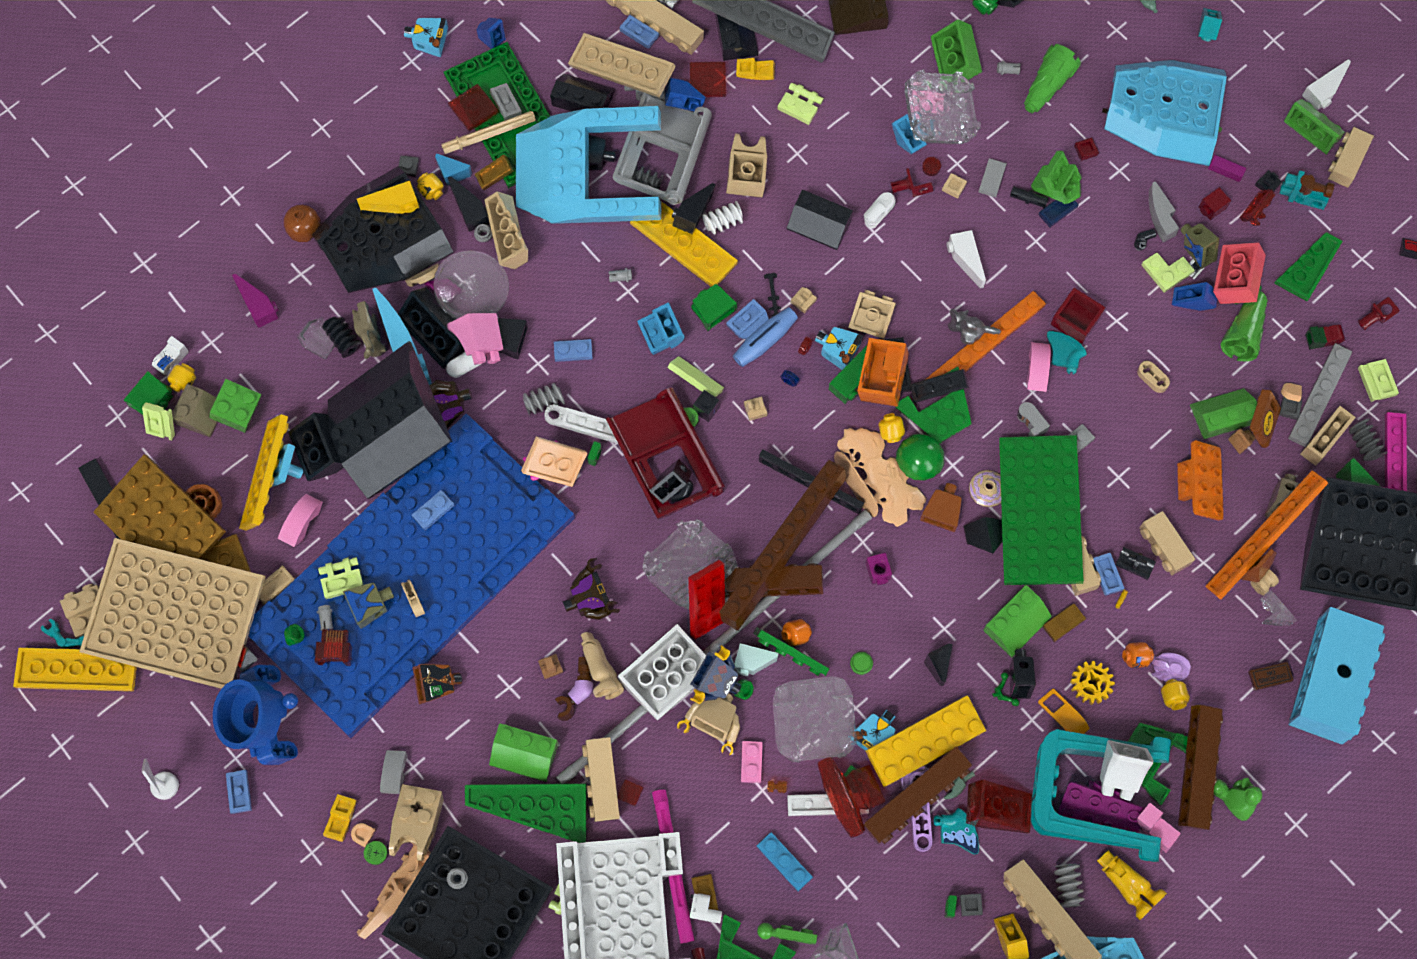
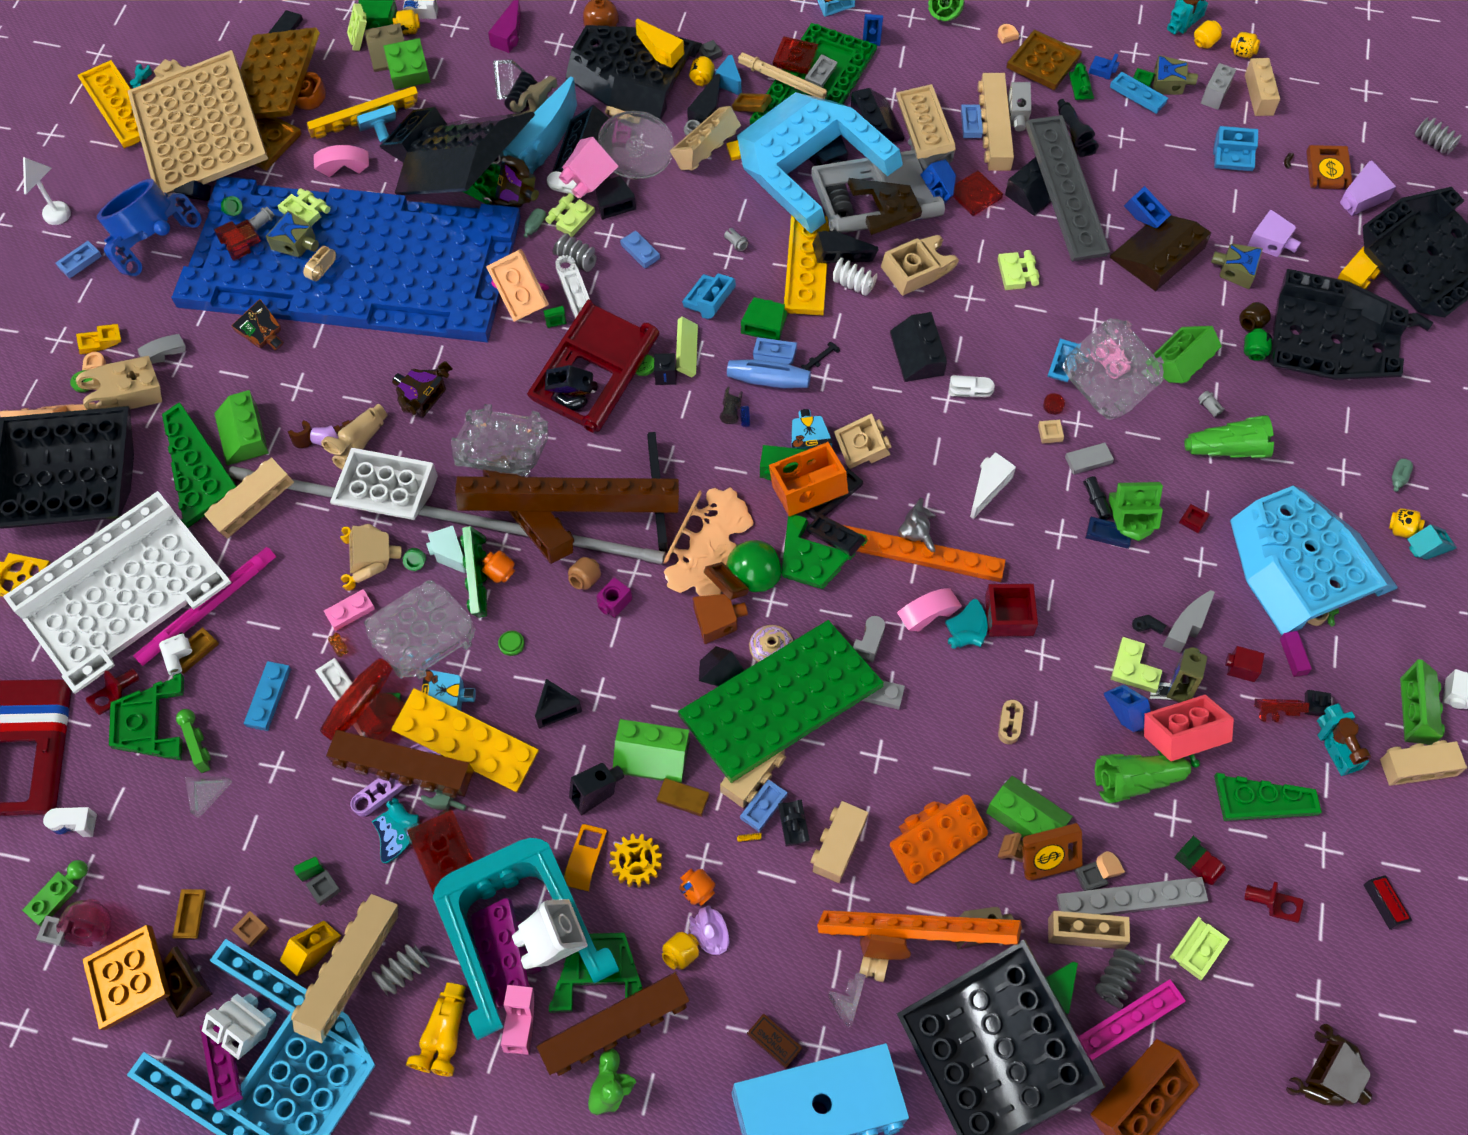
camera: 55 degrees right, 10 degrees down
tan tile [259,565,295,605] -> none
medium blue plate [412,490,454,530] -> none
light grey plate [447,868,468,889] -> none
medium nougat brick [538,654,563,679] -> none
clear red plate [617,779,644,807] -> none
red plate [688,560,725,640] -> none
dark blue torso [690,645,741,704] -> none
yellow slope [736,58,775,80] -> none
tan tile [744,396,767,421] -> none
tan tile [790,287,817,314] -> none
clear red tile [798,336,813,356] -> none
yellow head [879,413,905,443] -> none
dark red bracket [890,168,933,197] -> none
green piece [992,672,1019,706] -> none
none -> sand green piece [524,208,546,238]
none -> yellowish green plate [545,193,595,237]
none -> medium nougat head [568,557,601,590]
none -> reddish brown tile [703,562,749,600]
none -> clear smoke piece [719,386,743,424]
none -> yellow tile [726,140,741,161]
none -> dark brown wing [848,178,922,235]
none -> yellow head [1389,508,1425,538]

